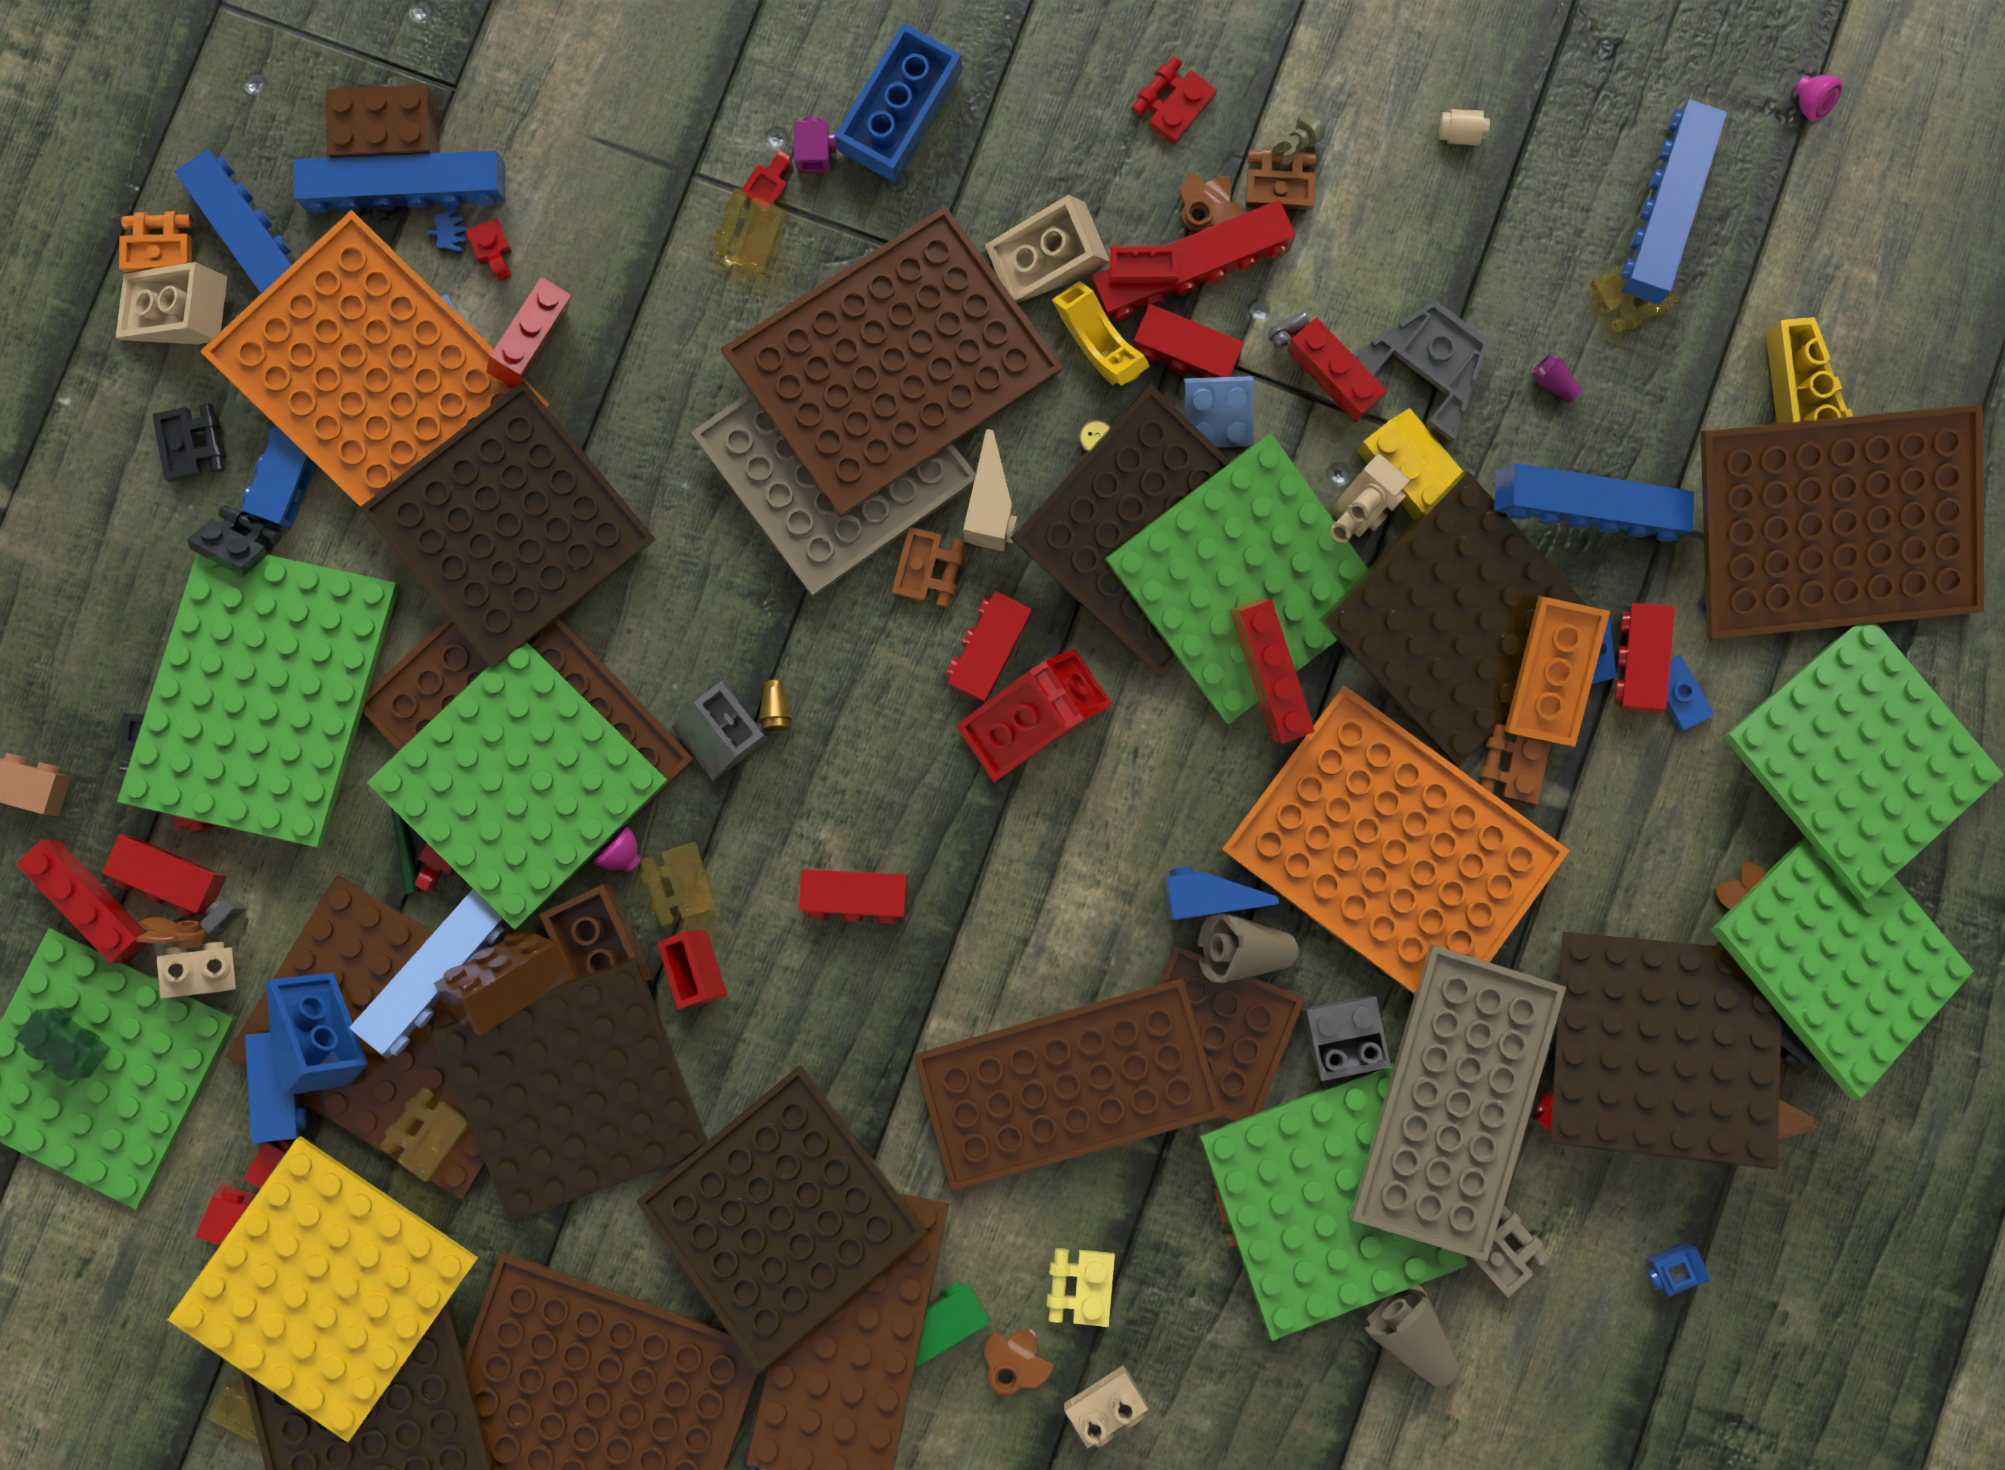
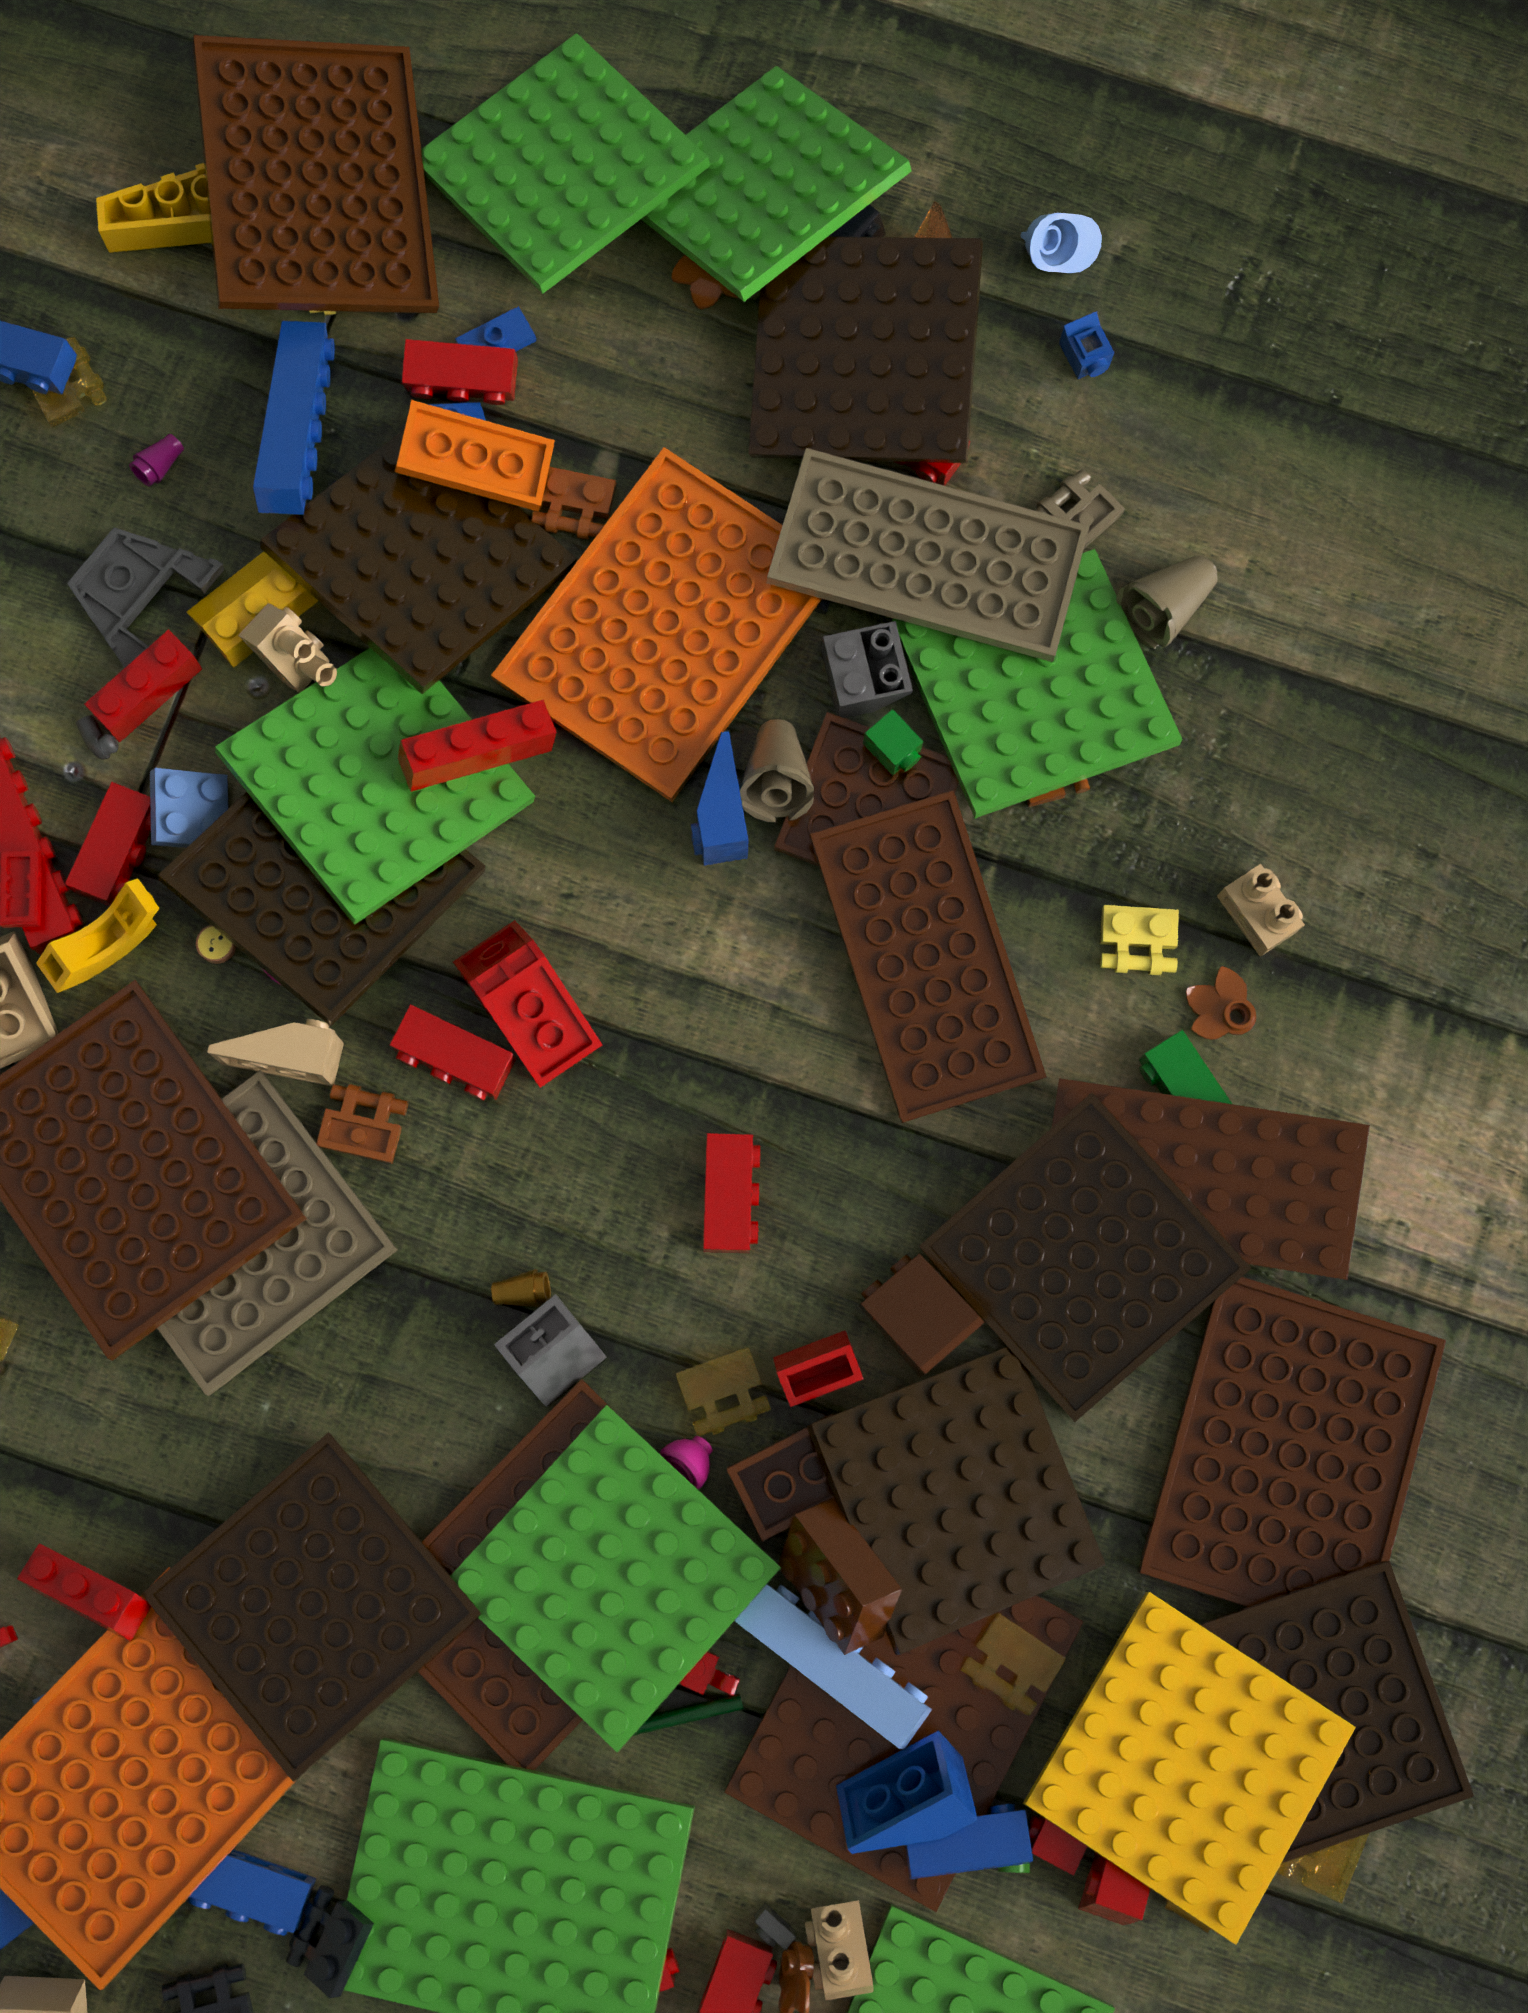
camera: 100 degrees left, 5 degrees down
none -> reddish brown slope [859,1253,985,1377]
none -> green brick [863,709,923,776]
none -> light blue piece [1021,213,1102,273]

